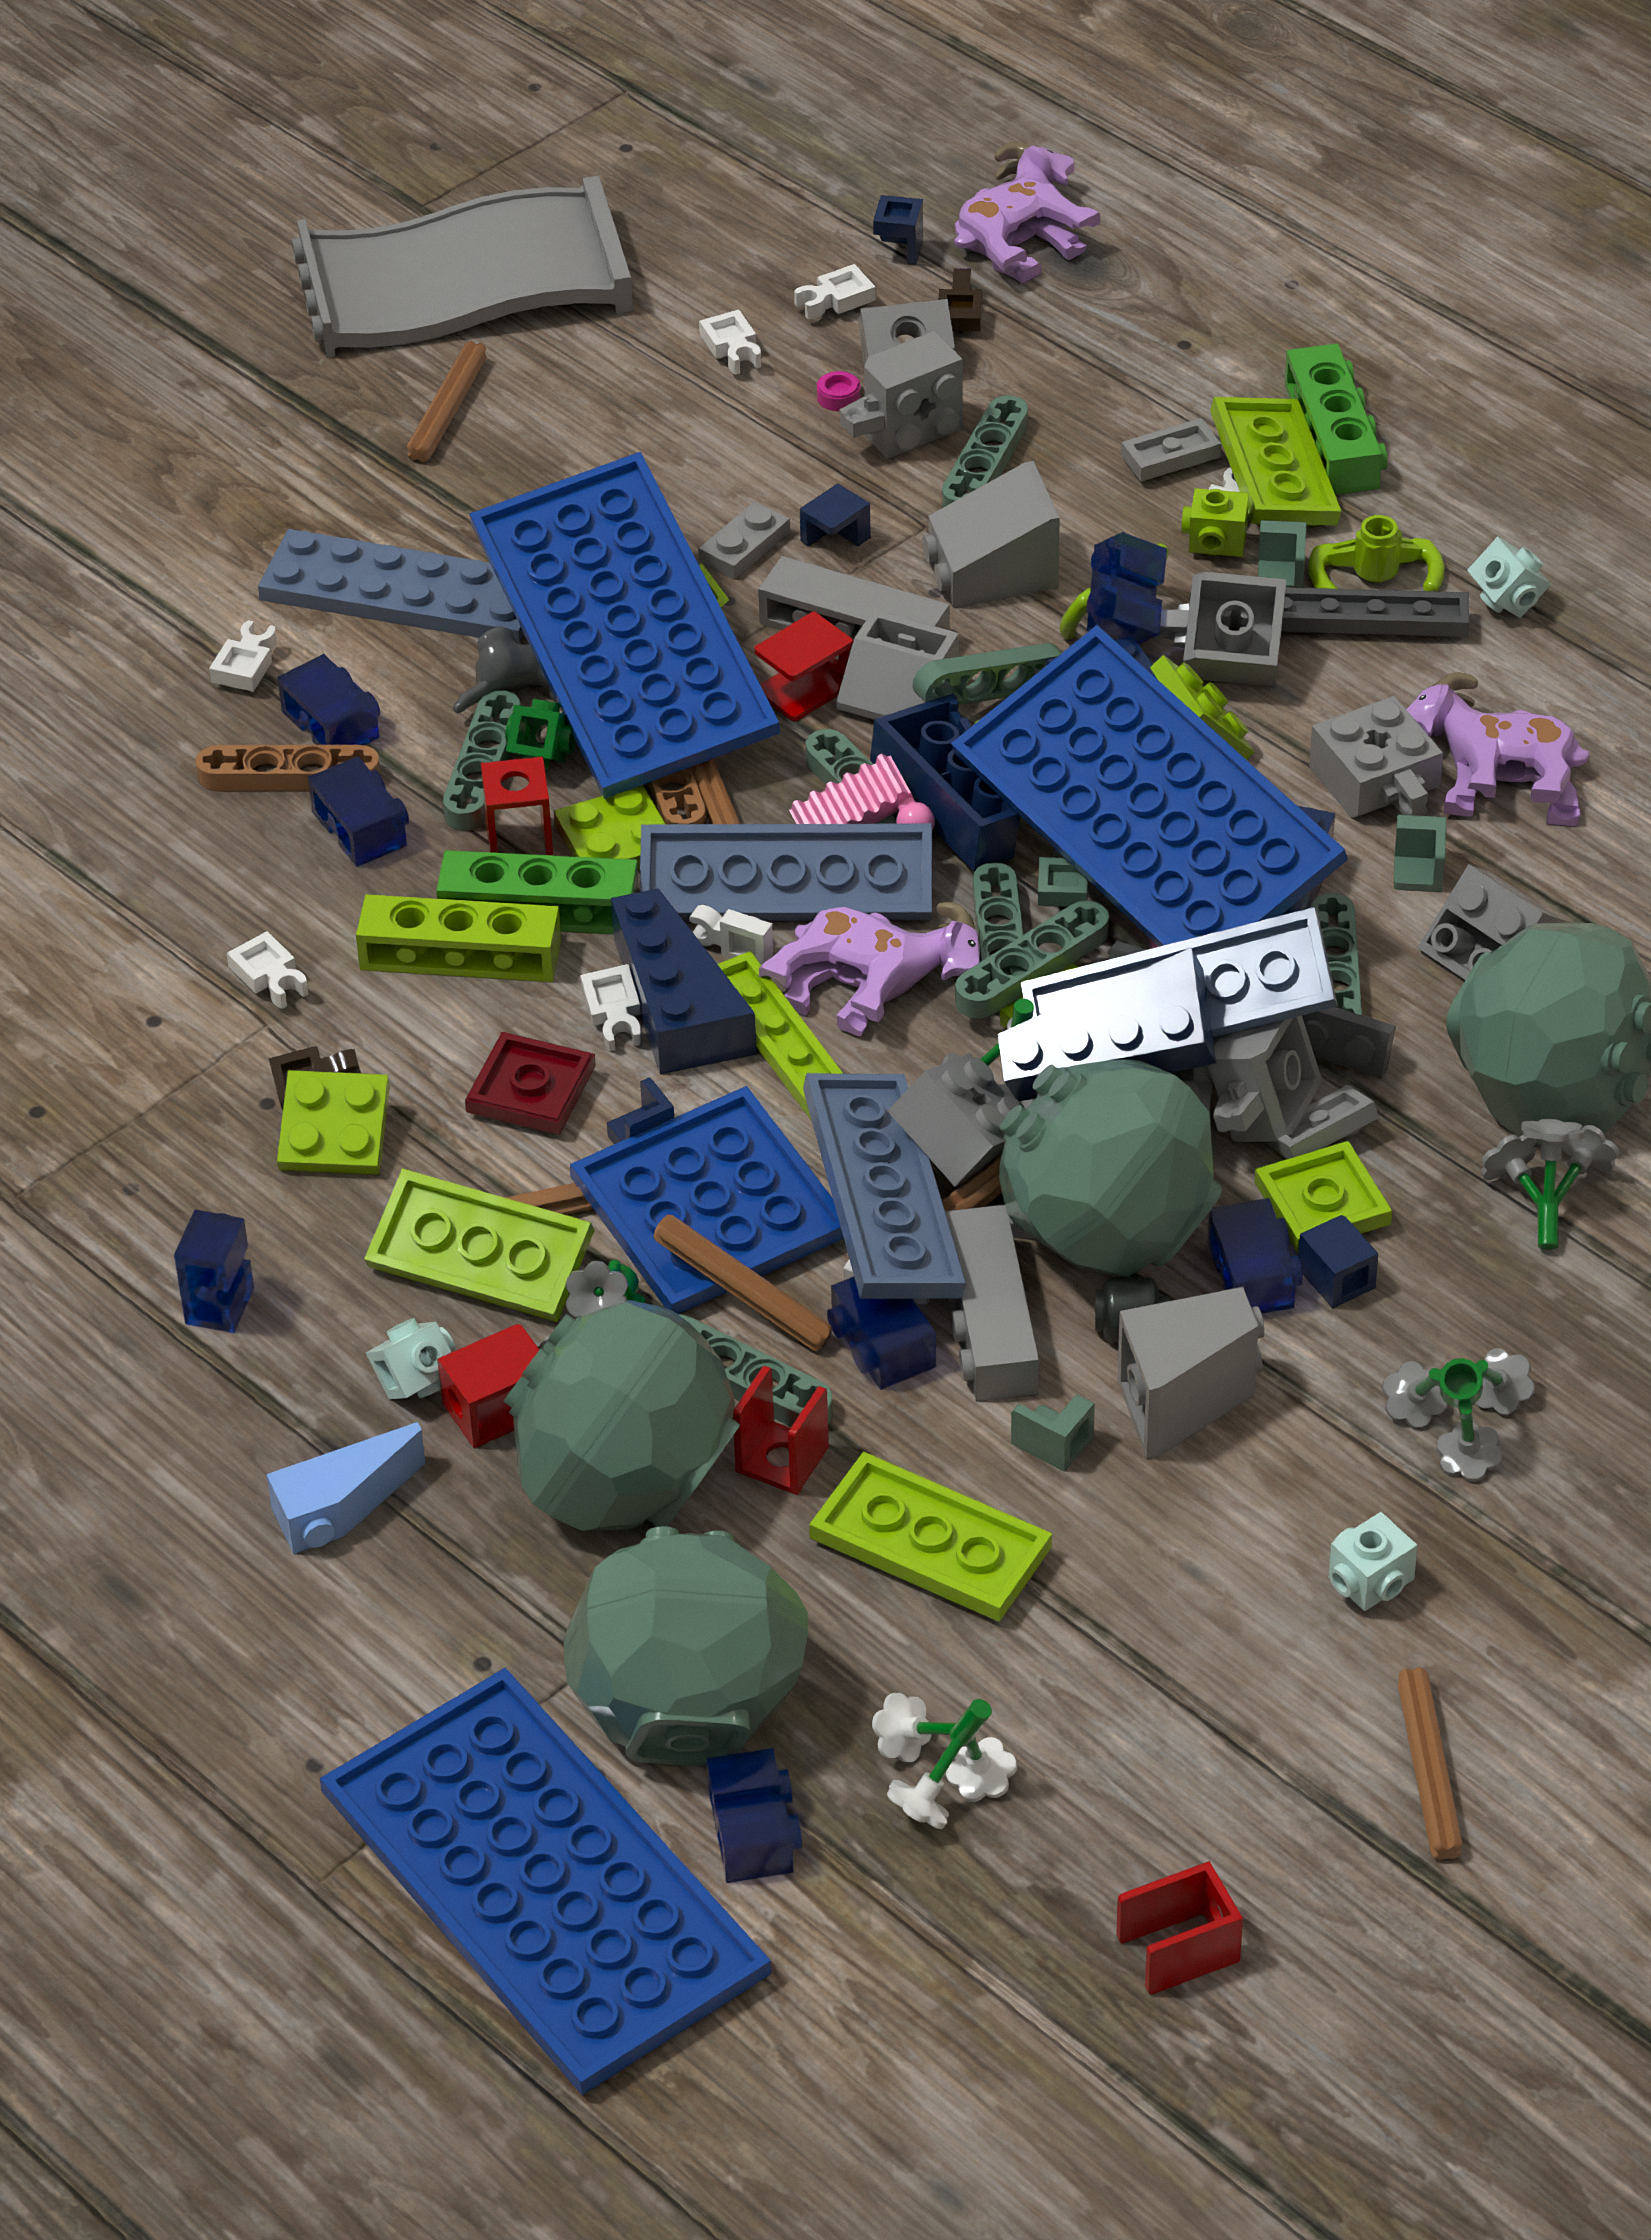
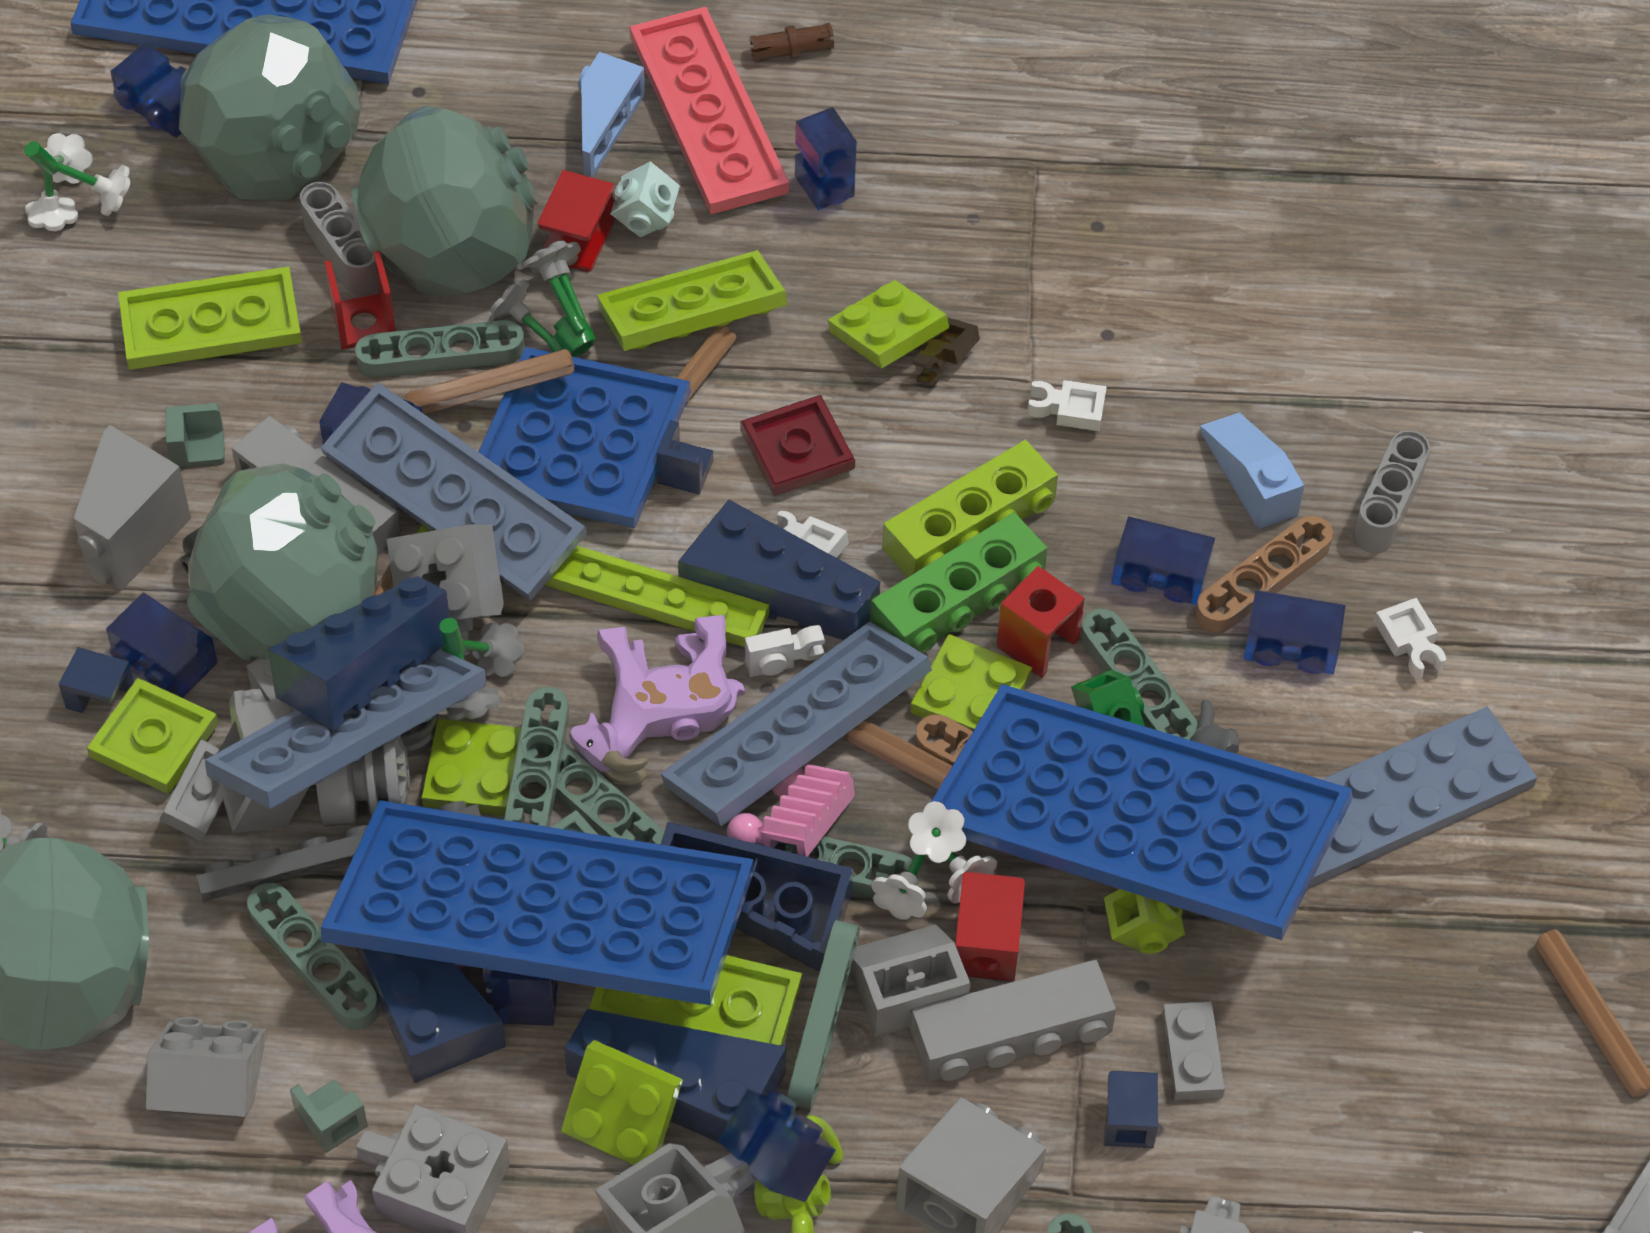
camera: 135 degrees right, 10 degrees up
none -> light grey beam [300,182,378,295]
none -> coral plate [629,7,789,215]
none -> reddish brown pin [749,23,834,62]
none -> white plant [871,801,997,920]
none -> light blue slope [1199,412,1305,530]
none -> light grey beam [1353,430,1430,553]

